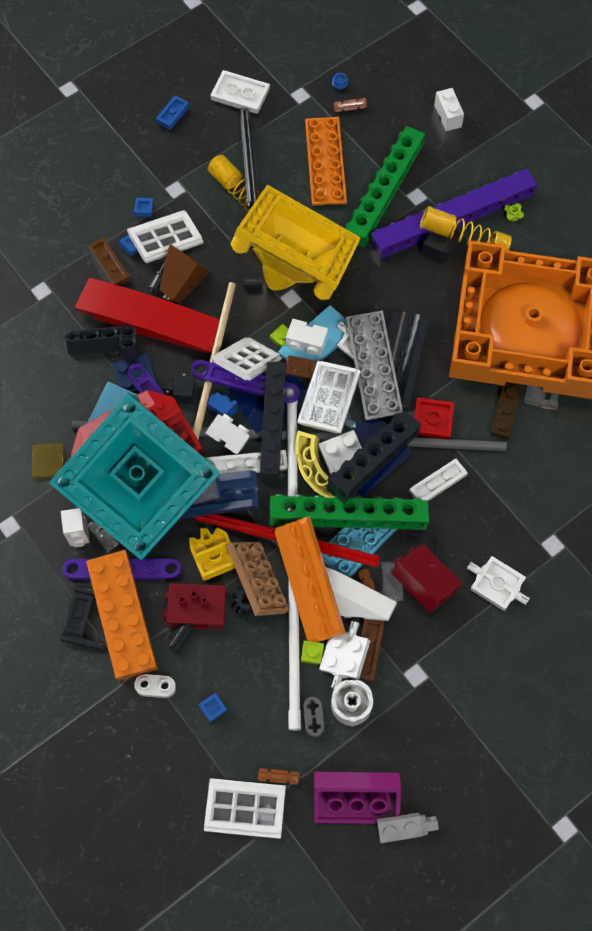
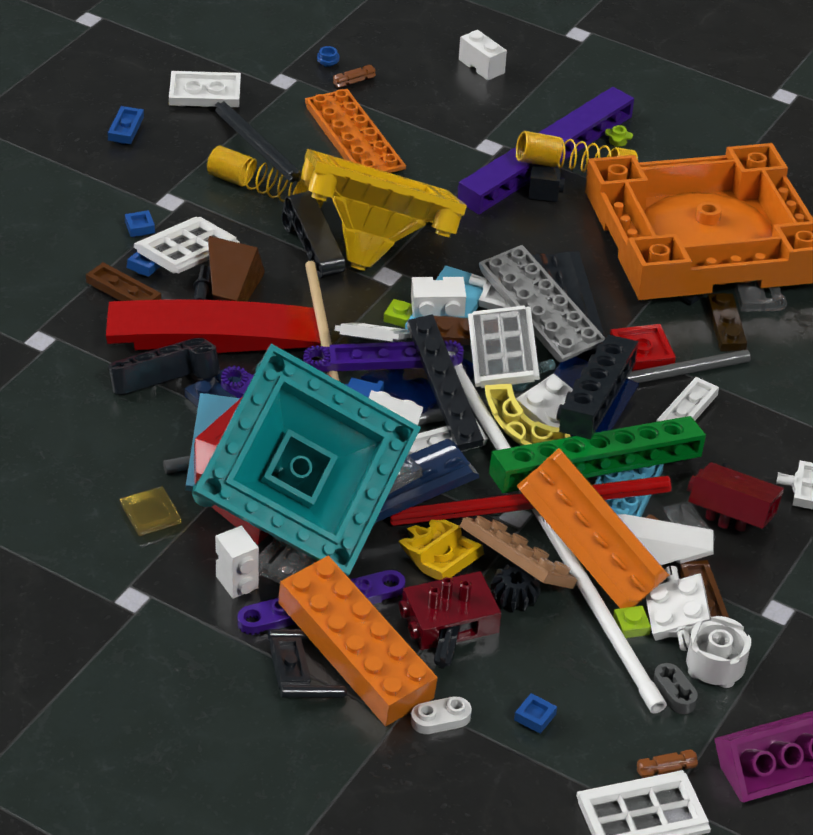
camera: 25 degrees left, 25 degrees down
green brick [345,126,425,248] -> none

